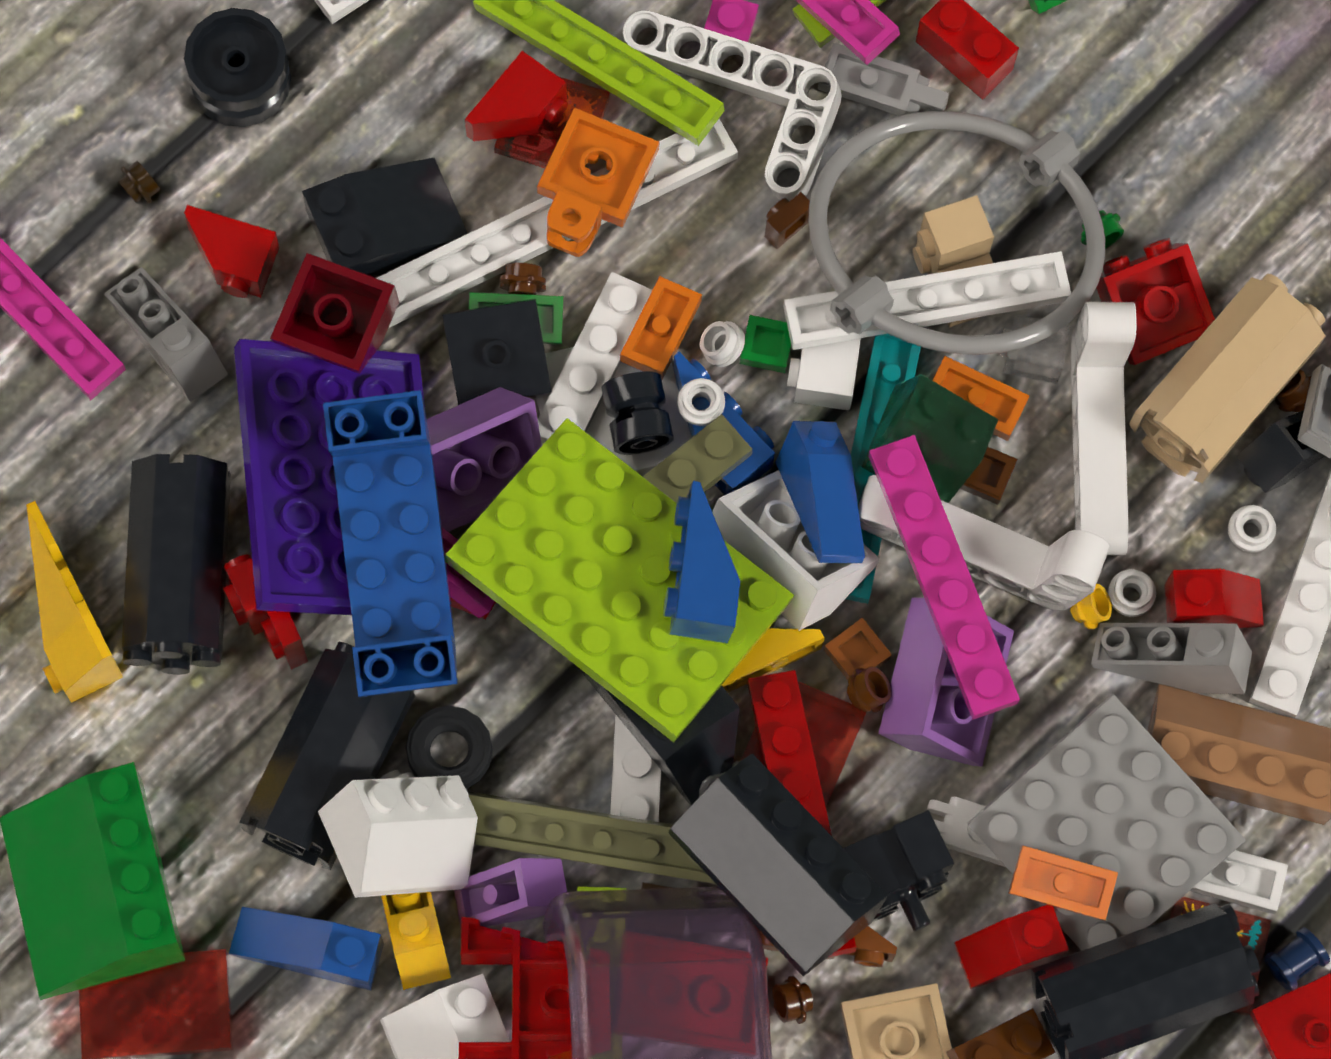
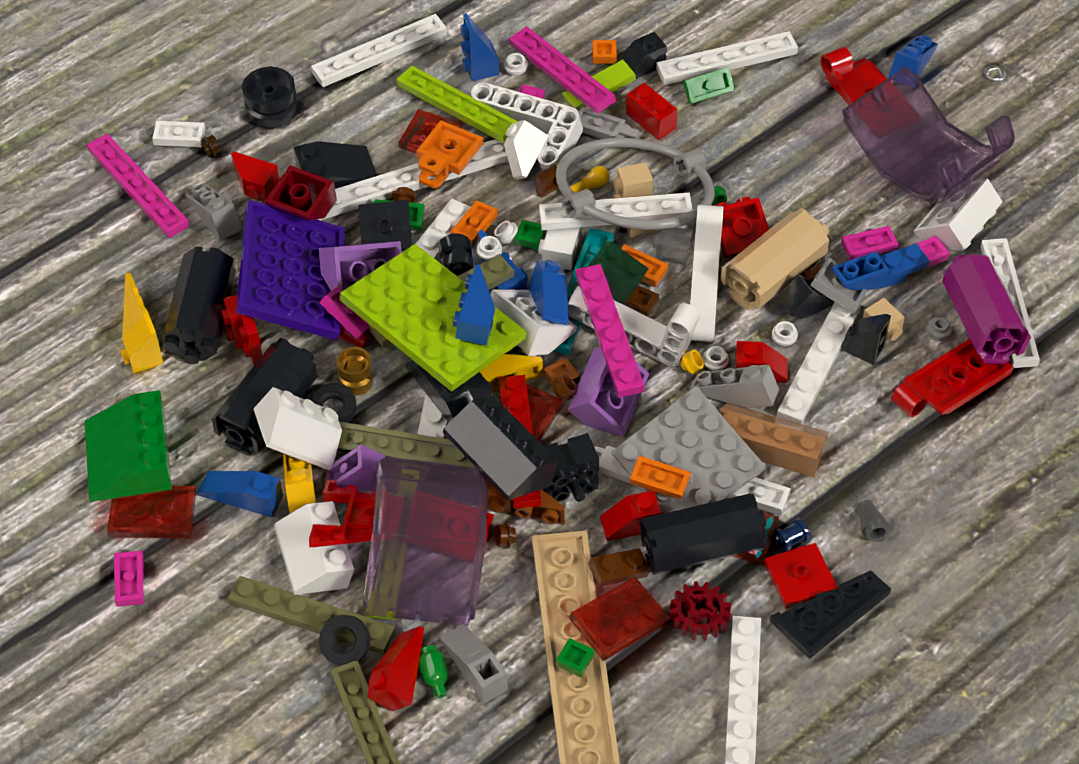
camera: 10 degrees right, 20 degrees down
blue slope [323,390,458,697] -> none
red slope [465,51,568,142] -> none
none -> white plate [152,121,205,147]
none -> pearl gold wheel [337,347,373,396]
none -> white slope [504,120,548,180]
none -> yellow piece [570,166,610,193]

